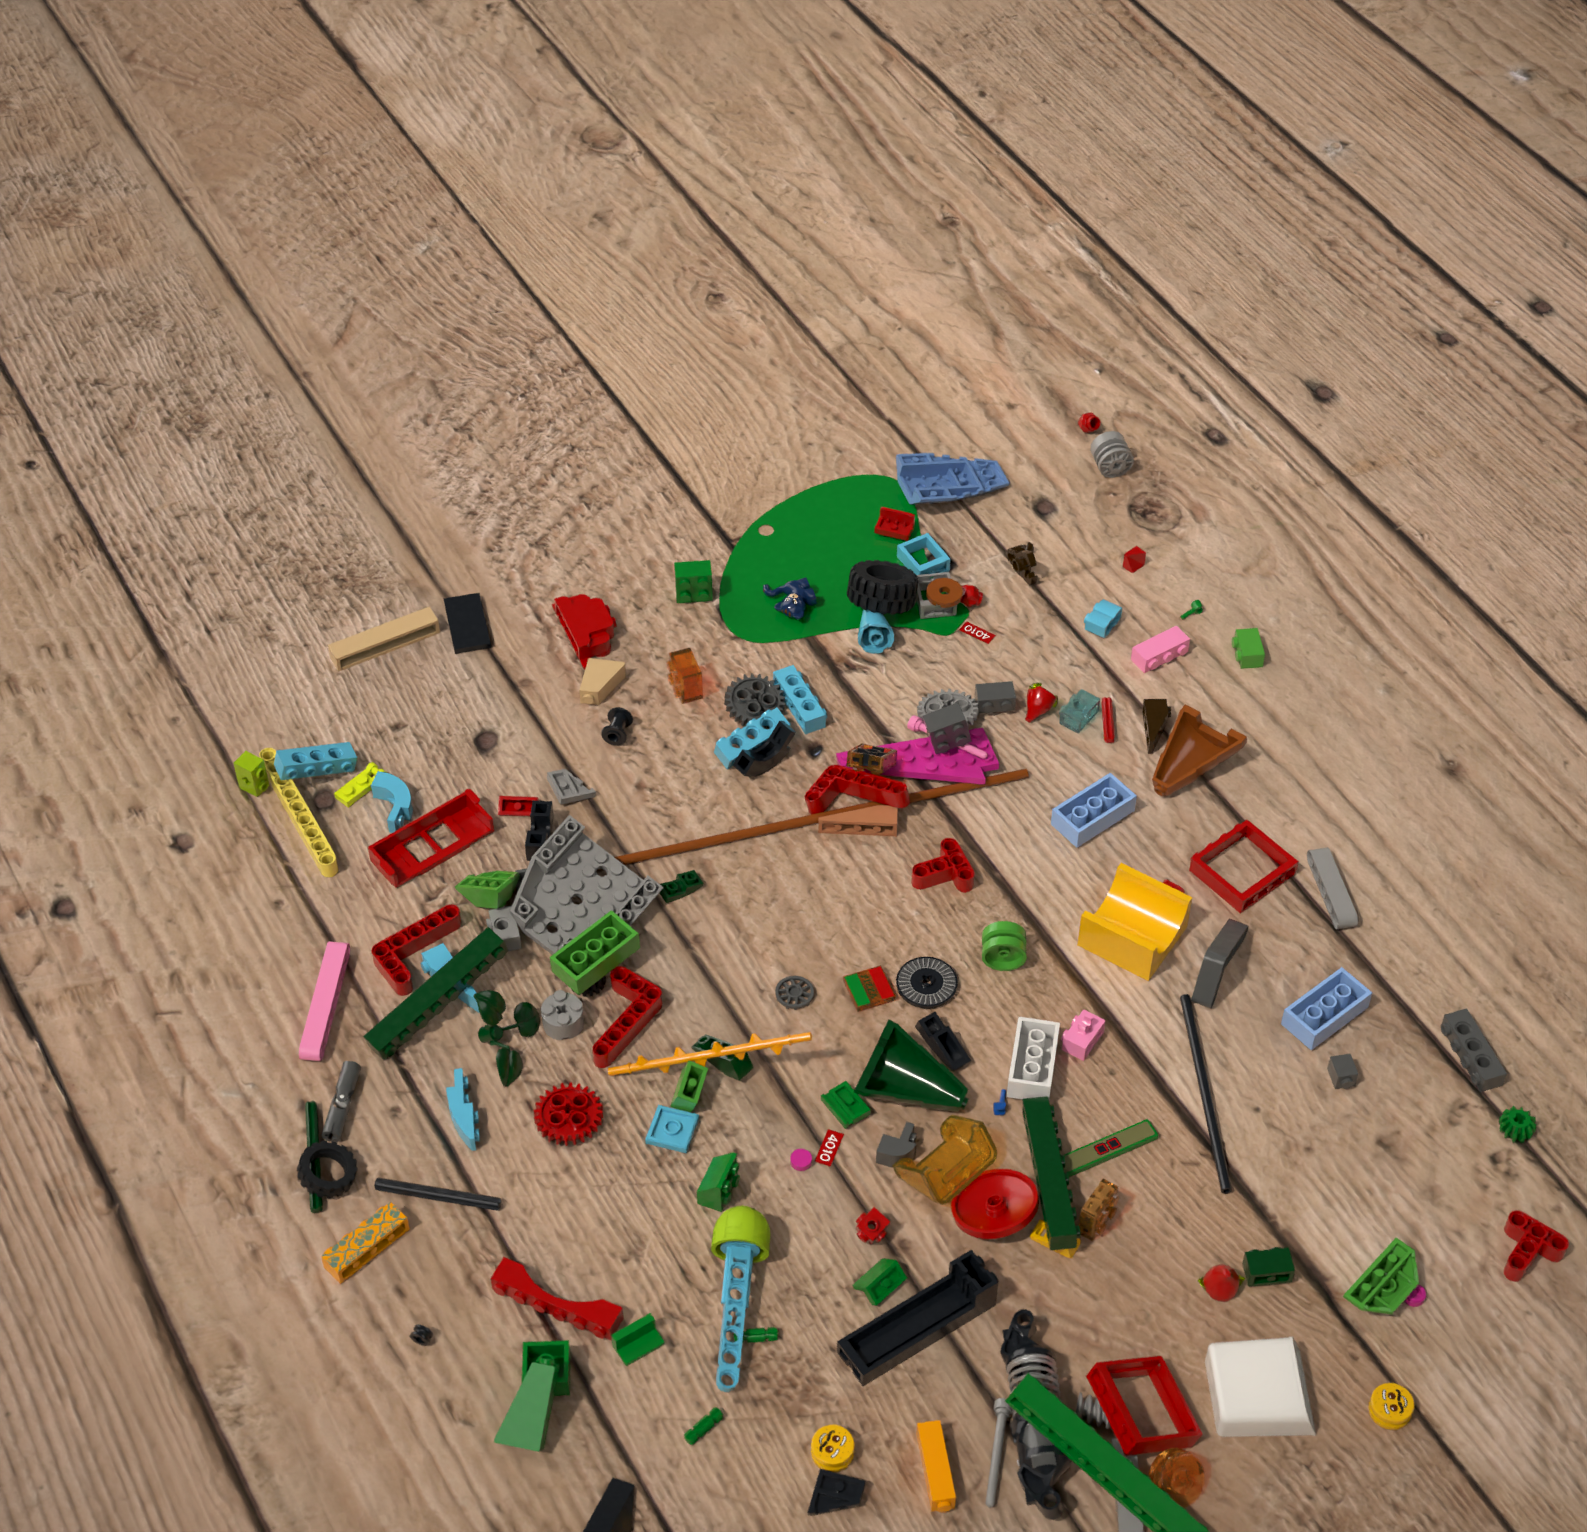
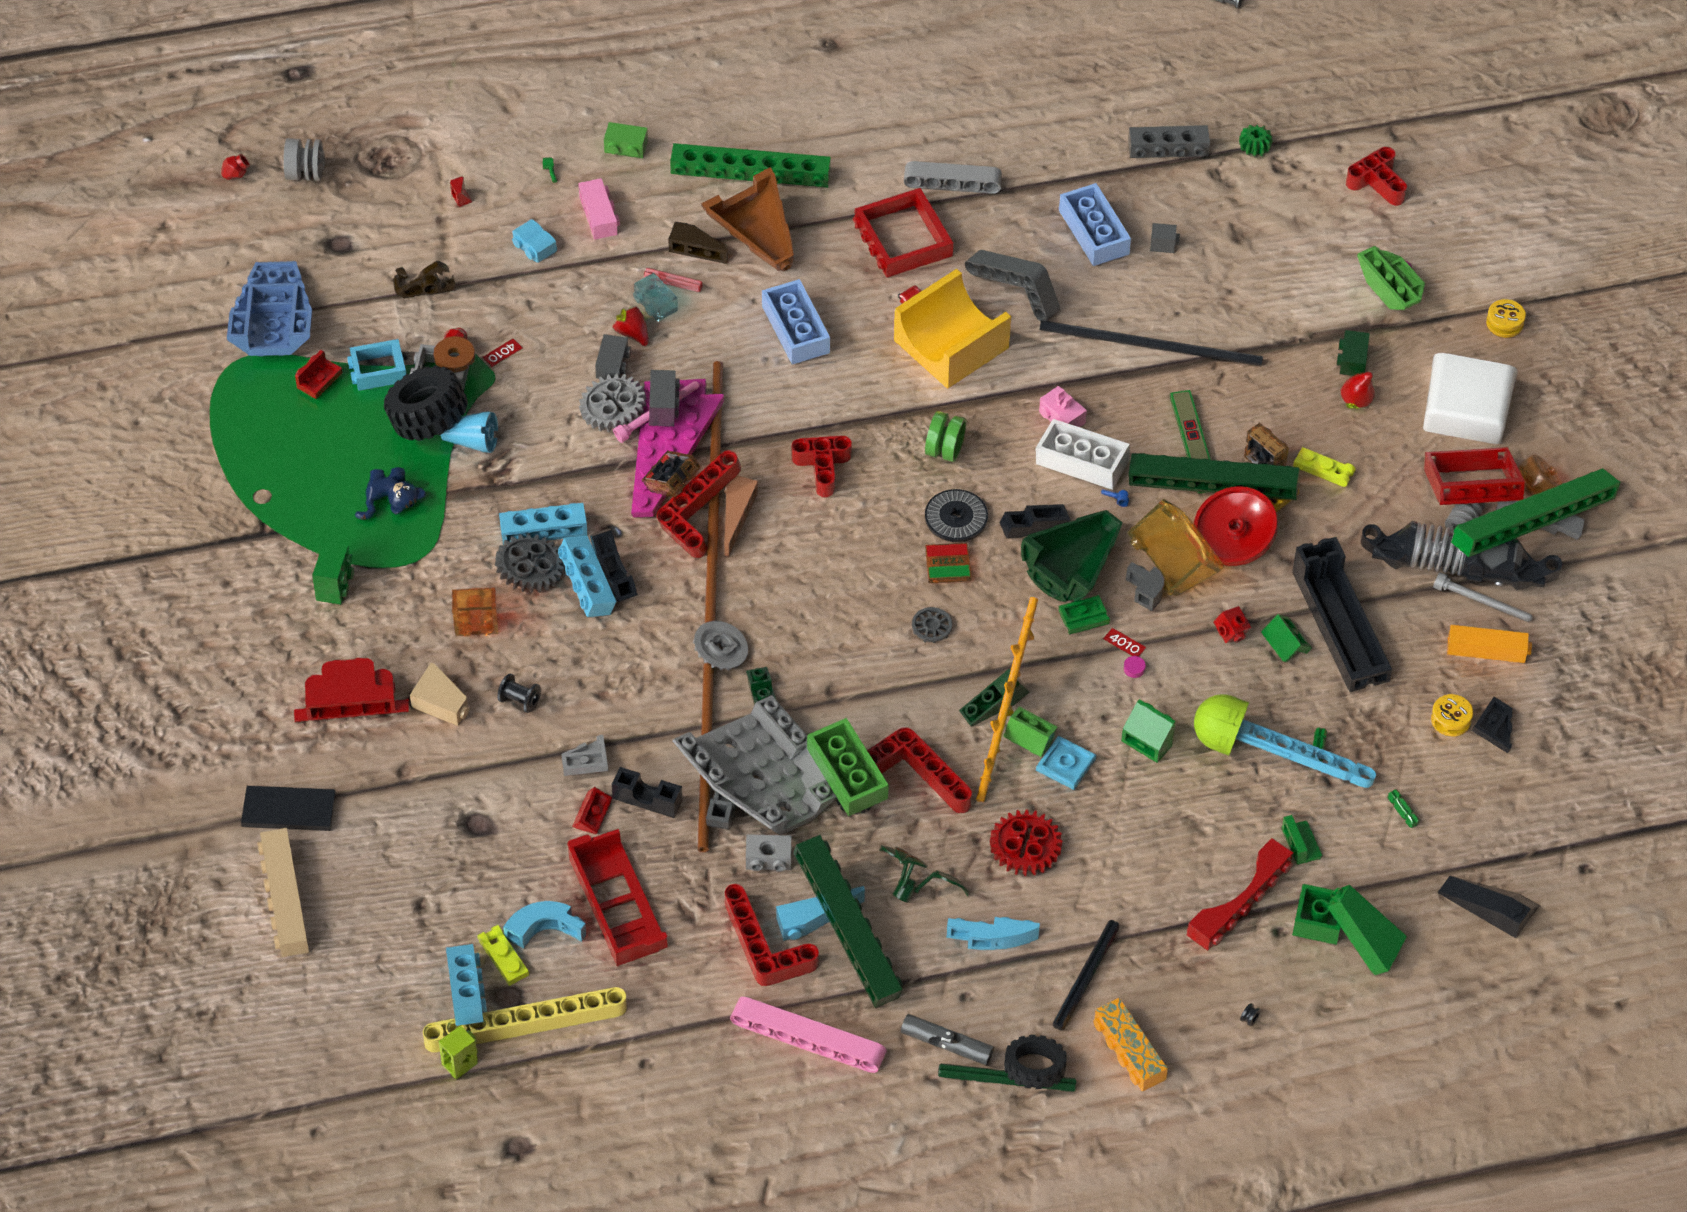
camera: 75 degrees left, 5 degrees up
bright green wedge [455,871,520,909] -> none
light grey brick [541,990,584,1040] -> none
none -> green brick [670,143,831,188]
none -> light grey gear [693,621,748,671]
none -> neon yellow plate [1293,447,1356,487]

